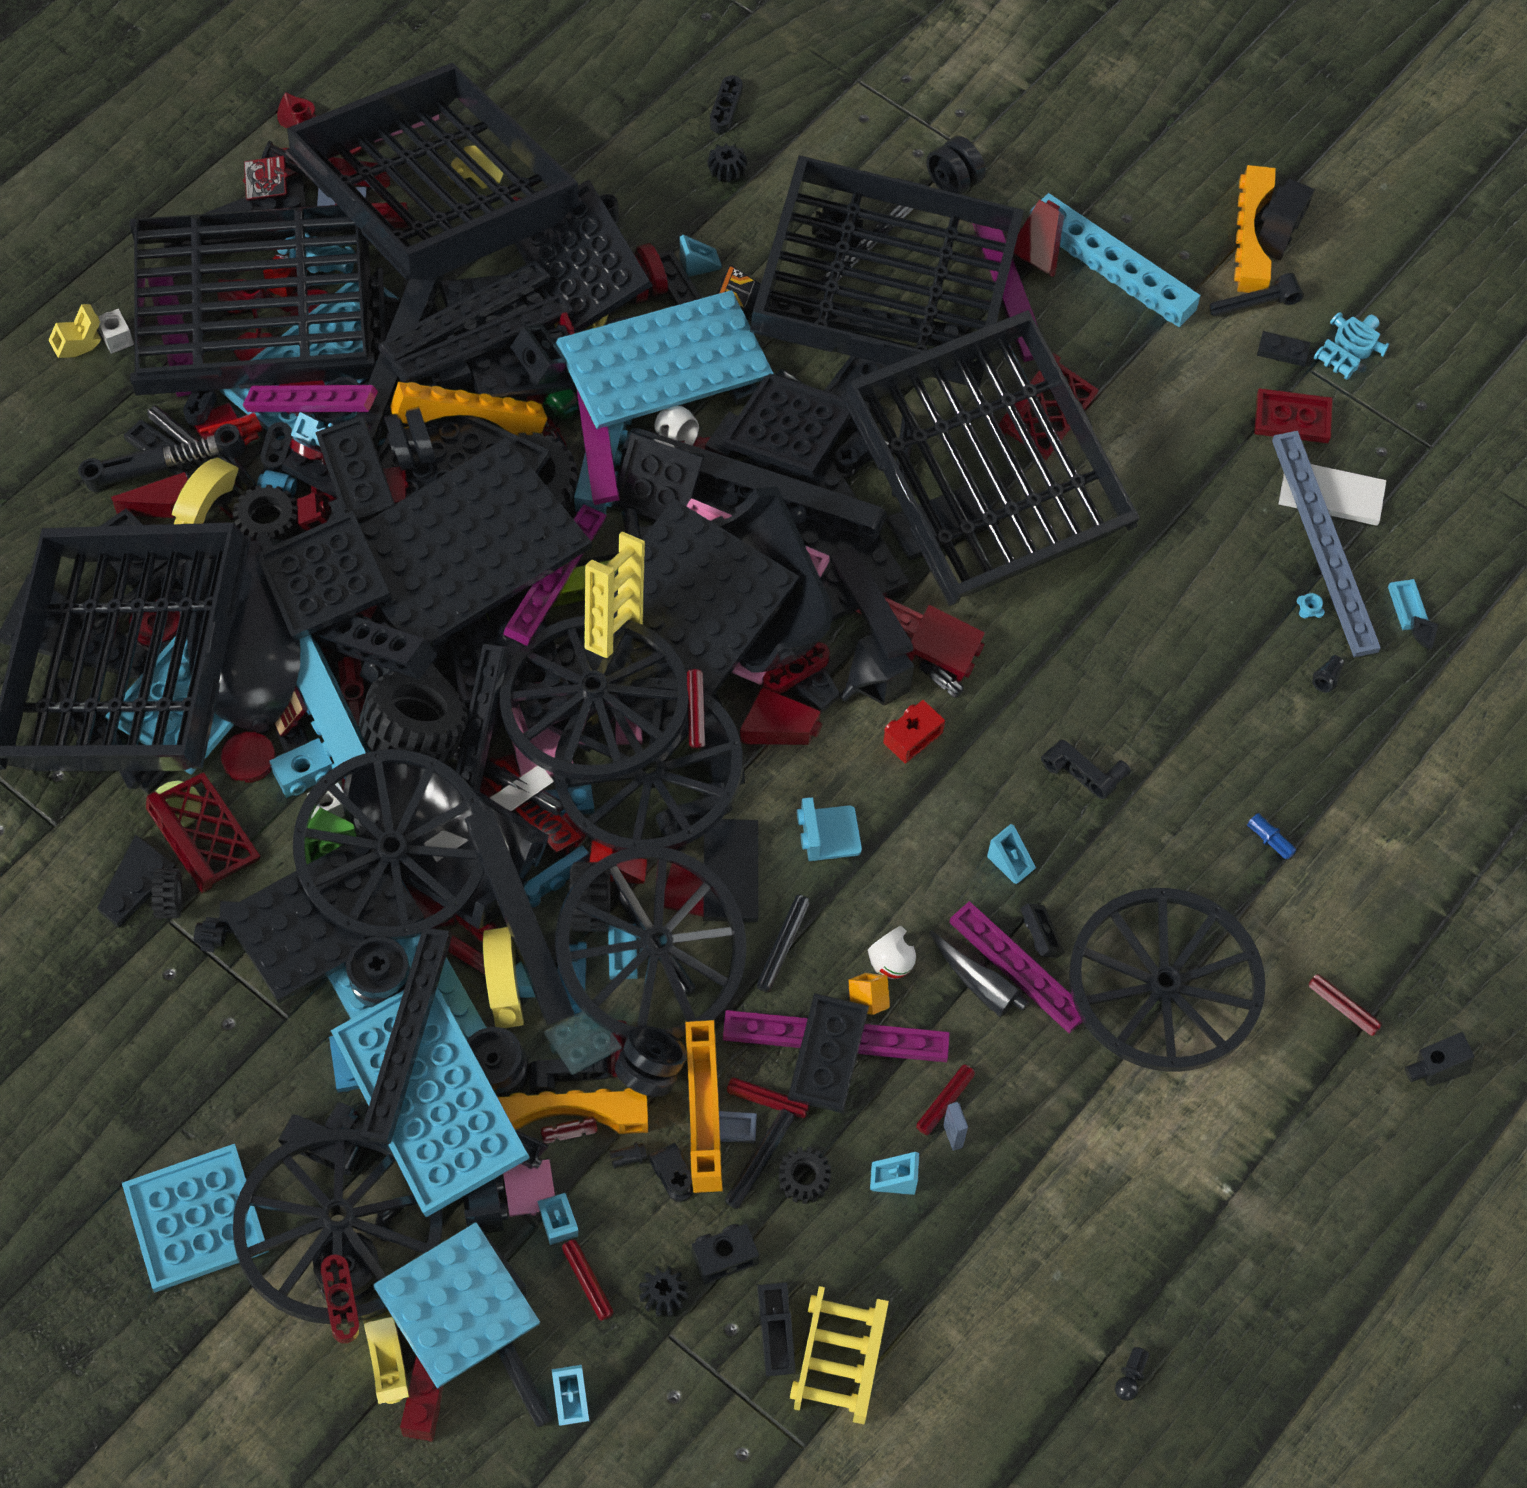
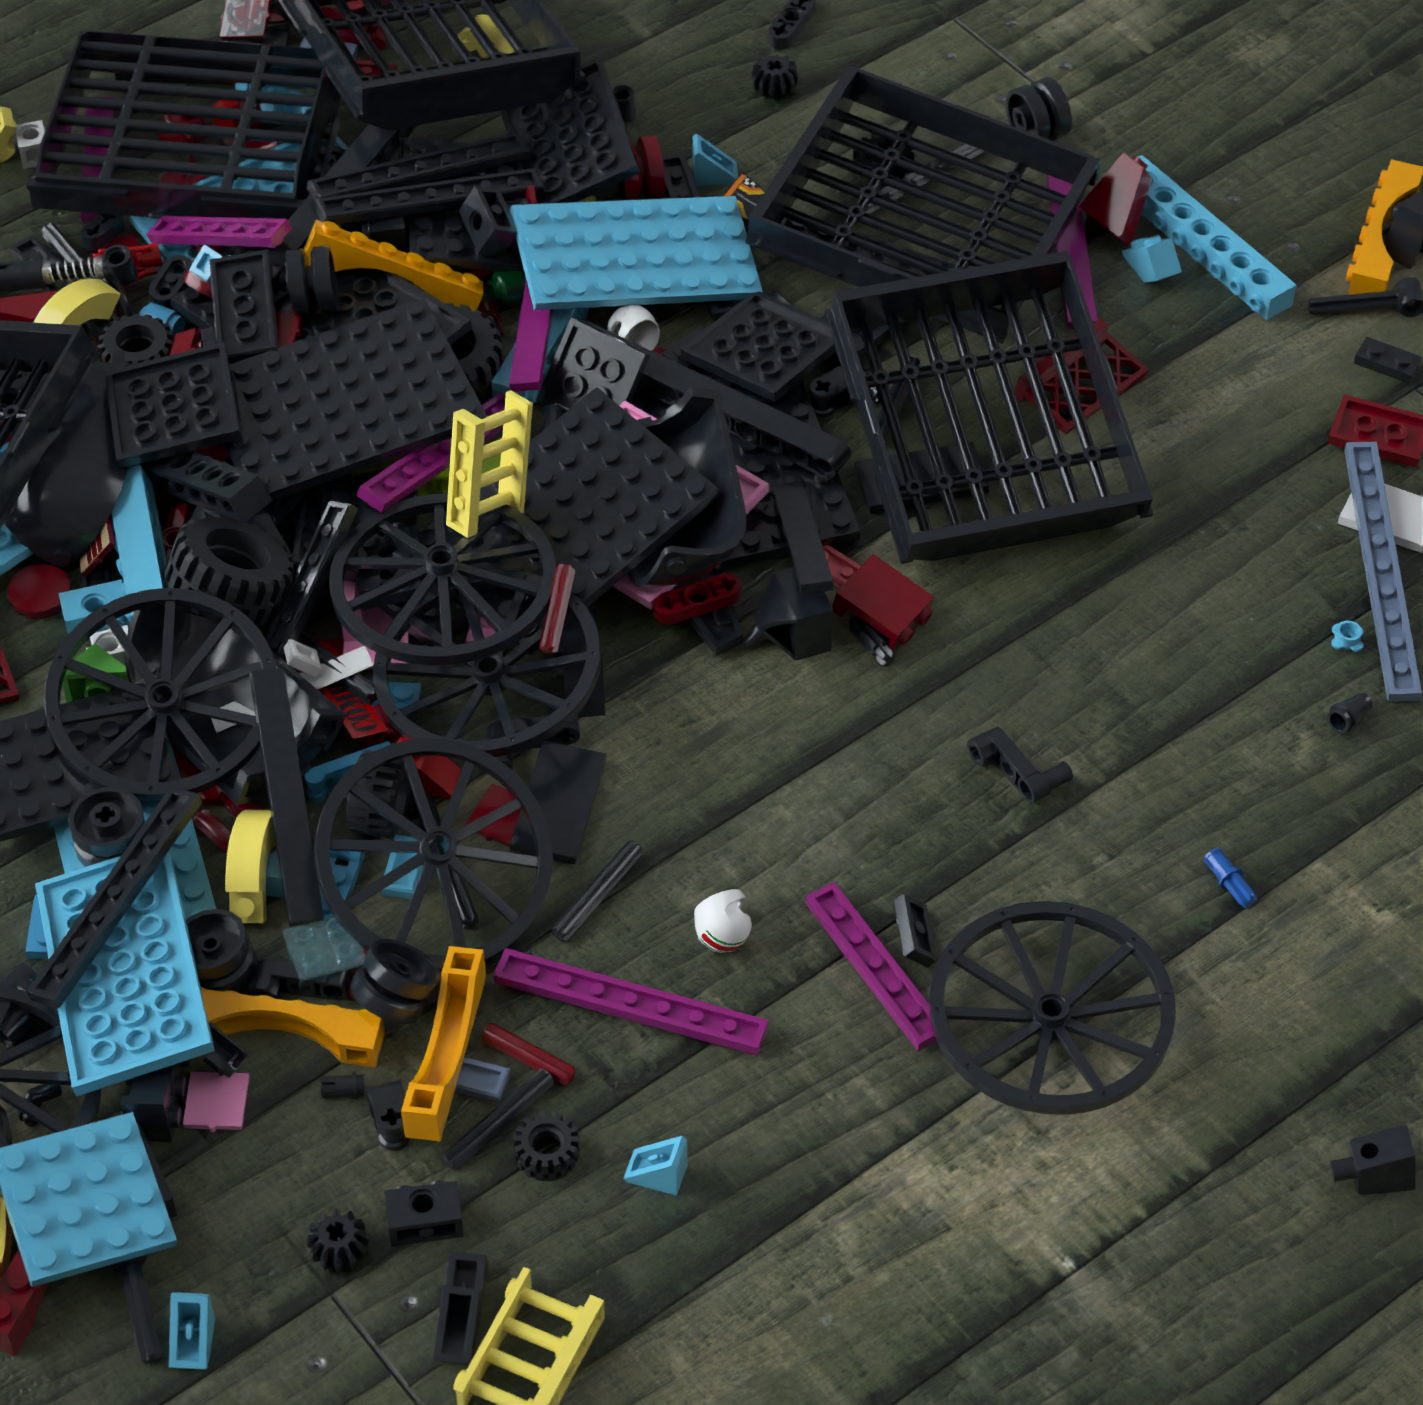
camera: 15 degrees right, 10 degrees down
medium azure slope [537,1193,578,1245] -> none
dark red axle [541,1117,597,1144] -> none
dark red axle [562,1239,613,1321] -> none
dark red slope [740,687,822,745] -> none
black tile [788,993,869,1113] -> none
medium azure bracket [797,797,862,861] -> none
light orange panel [848,973,890,1015] -> none
red brick [883,700,945,764] -> none
dark red axle [916,1064,975,1135] -> none
black piece [929,930,1030,1018] -> none
sand blue tile [943,1102,968,1151] -> none
medium azure slope [987,824,1036,884] -> none
axle [1309,974,1382,1036] -> none
none -> white tile [283,639,321,677]
none -> medium azure slope [1122,235,1182,282]

